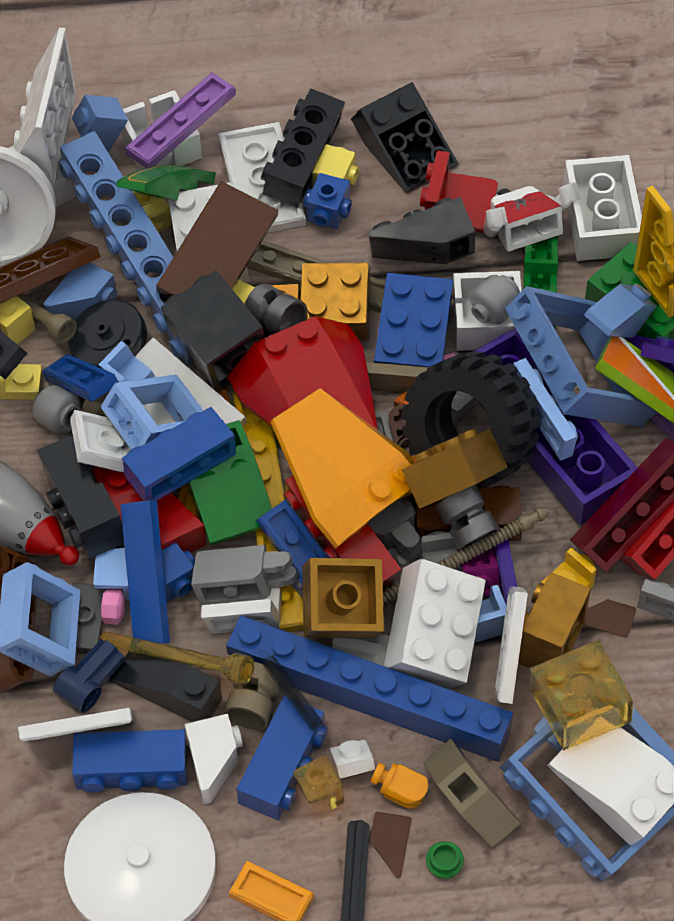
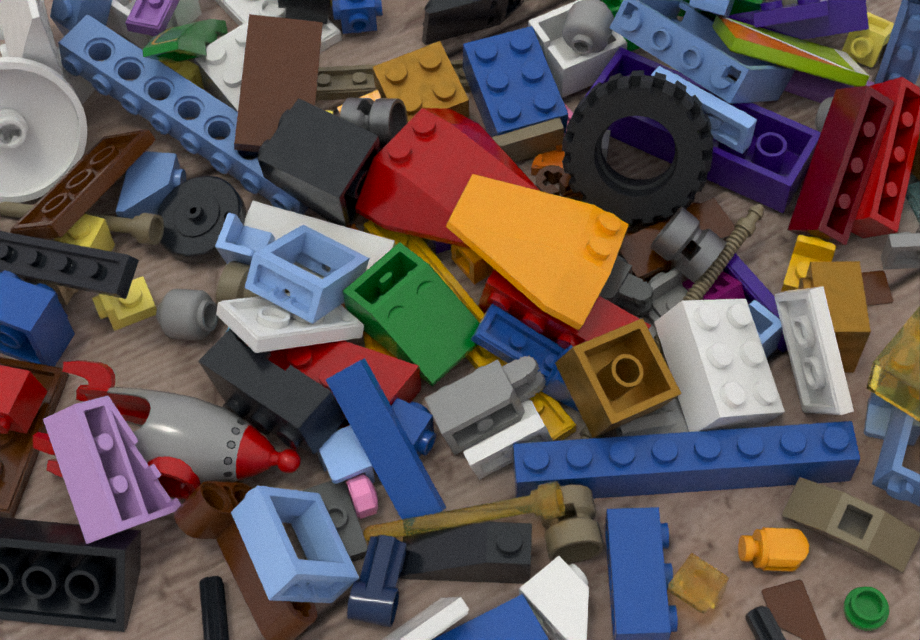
camera: 25 degrees left, 0 degrees up
blue tile [42,354,118,402] -> none
blue brick [122,407,236,501] -> none
black piece [260,651,326,736] -> none
white plate [330,740,375,779] -> none
pearl gold brick [402,428,508,509] -> none

